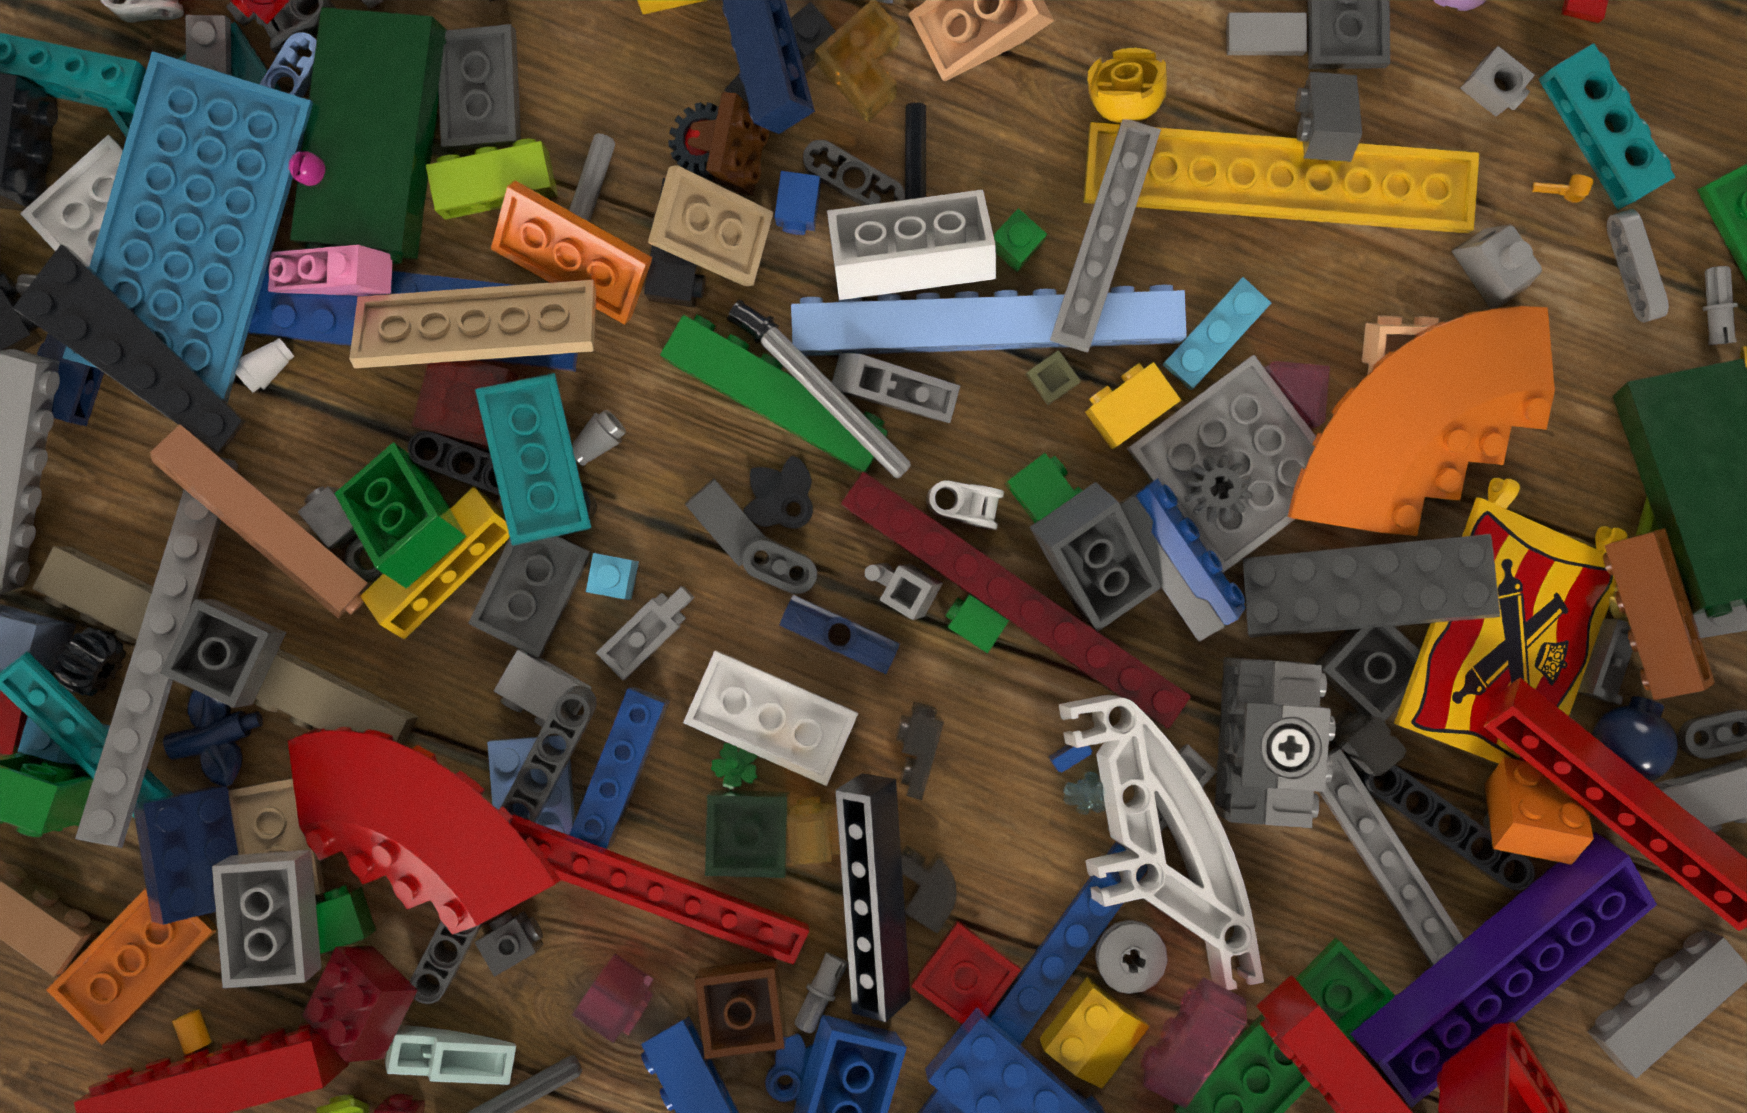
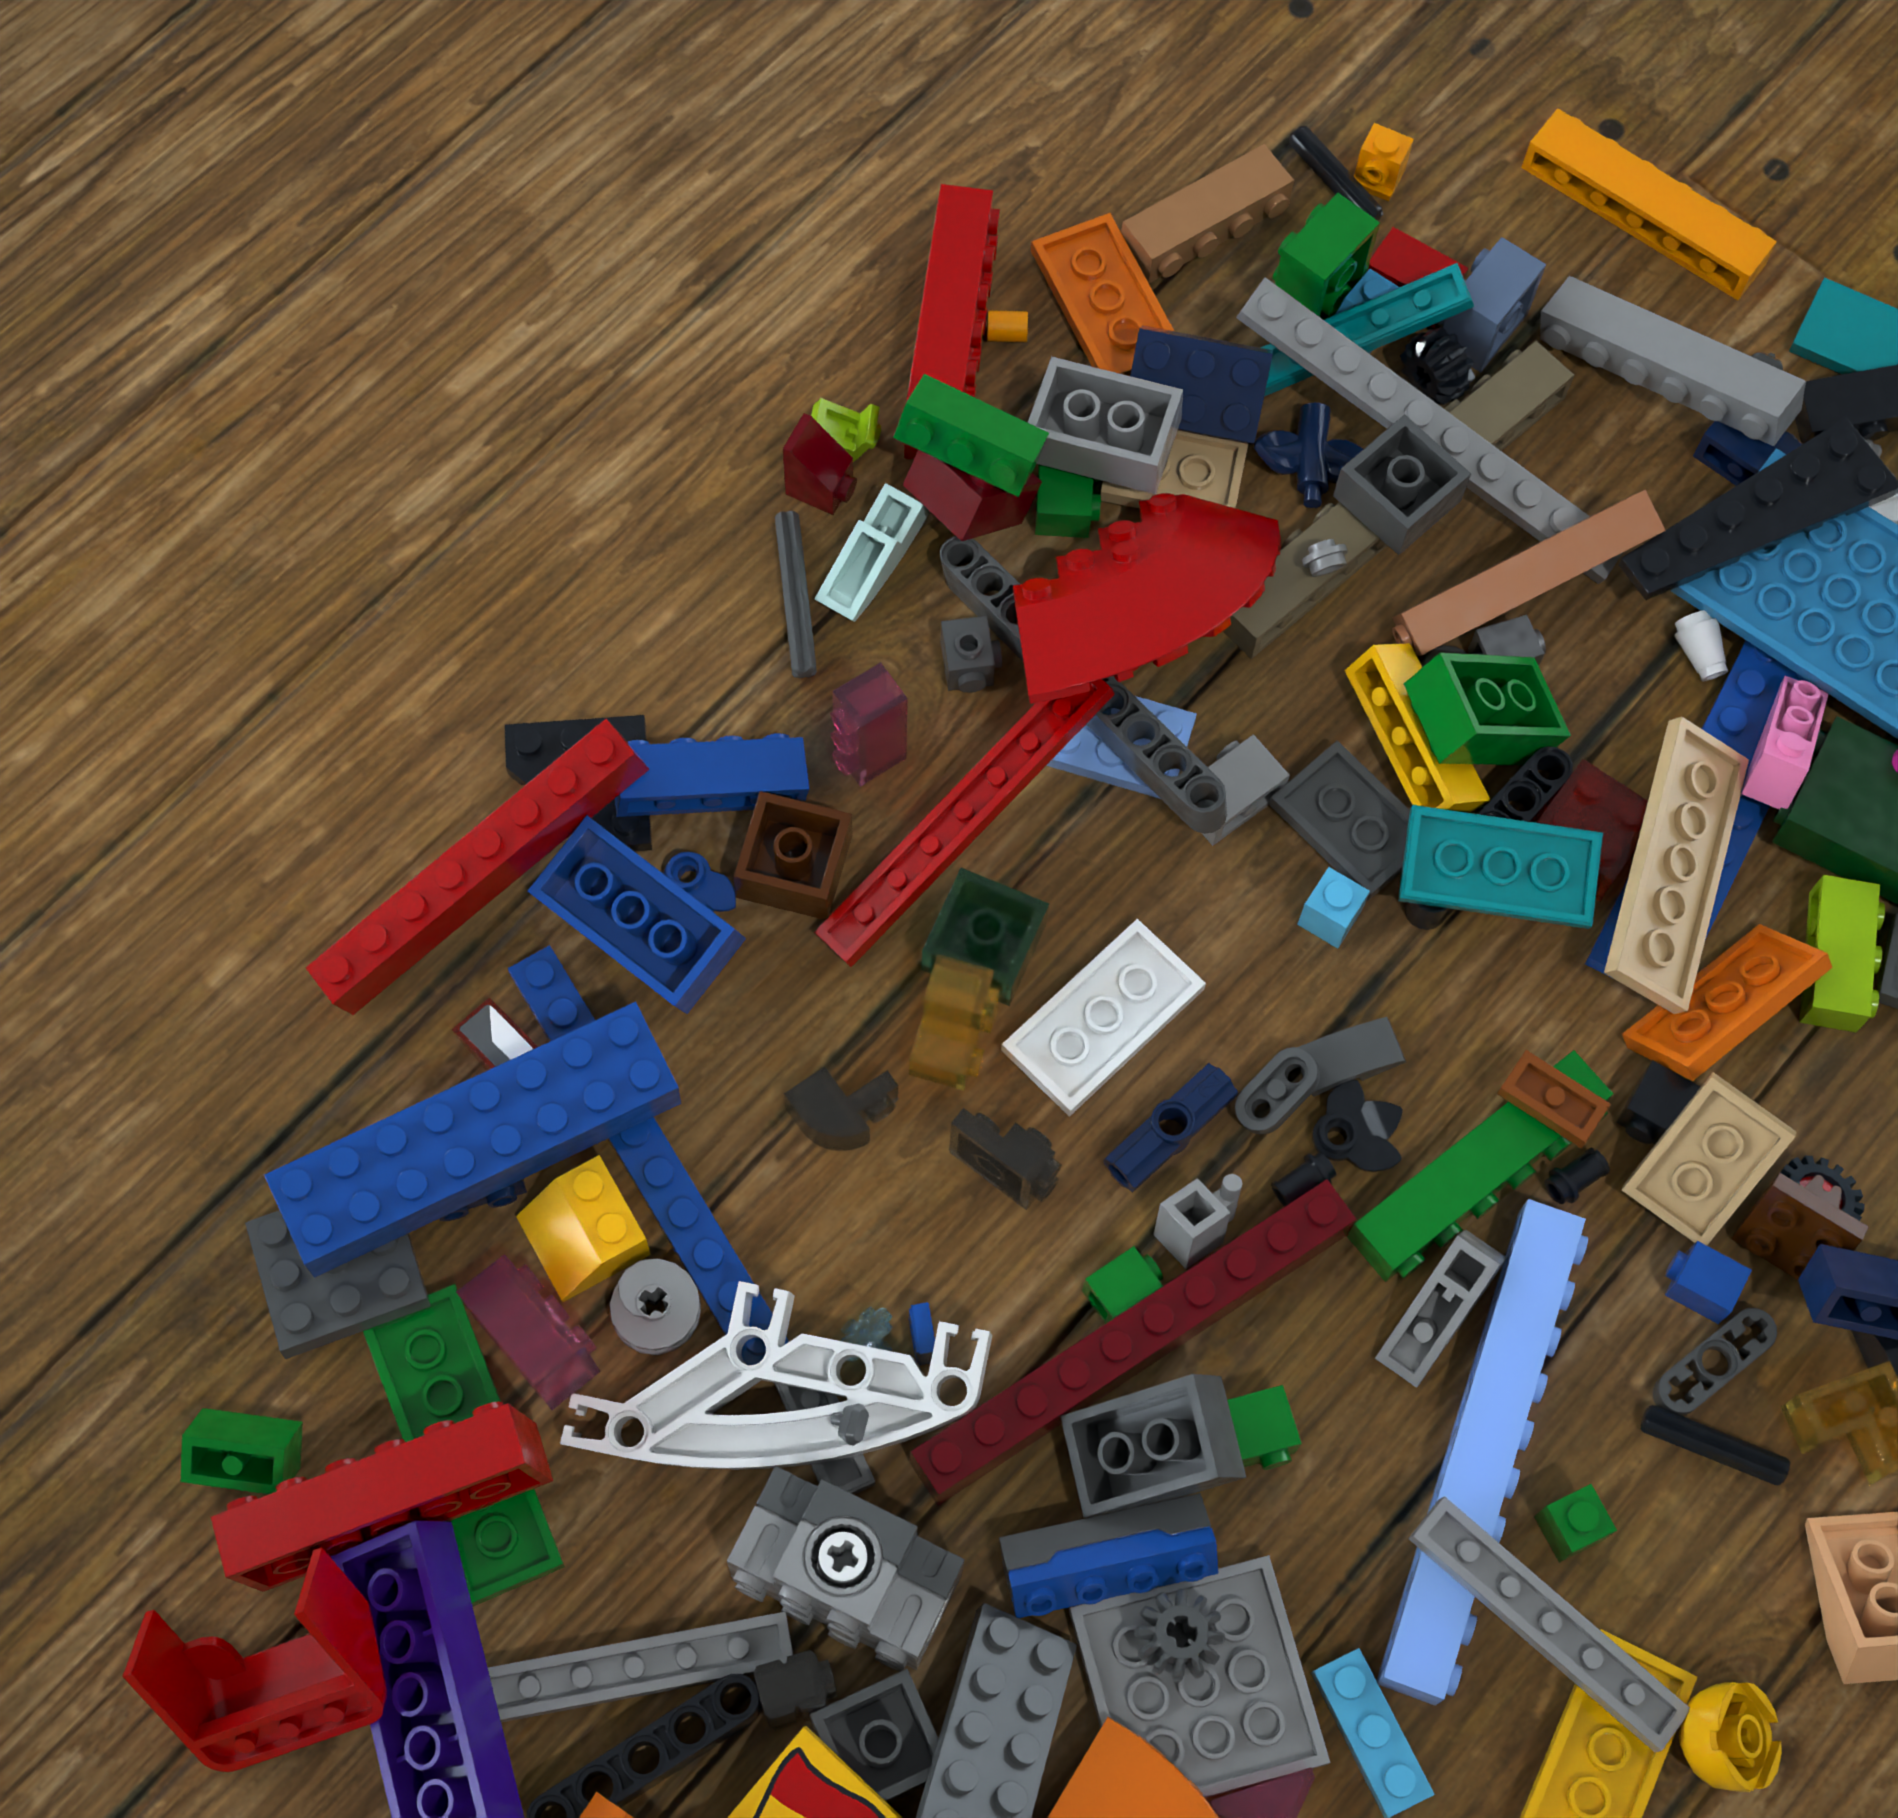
camera: 105 degrees right, 20 degrees down
light grey axle [569,133,615,222] -> none
blue piece [569,686,670,849] -> none
light grey cone [572,410,626,466] -> none
light grey hinge [596,586,695,681] -> none
green plant [711,743,757,790] -> none
light grey axle [761,327,911,478] -> none
light grey axle [795,952,848,1033] -> none
white brick [827,190,996,300] -> none
black brick [835,773,911,1022] -> none
red plate [911,920,1021,1024] -> none
white piece [926,481,1004,530] -> none
olive plate [1026,350,1081,406] -> none
yellow brick [1085,362,1181,449] -> none
none -> dark grey rock [831,1404,869,1446]
none -> green brick [893,374,1049,497]
none -> black pin [1271,1152,1337,1207]
none -> light grey plate [1302,539,1348,577]
none -> dark orange plate [1497,1050,1611,1149]

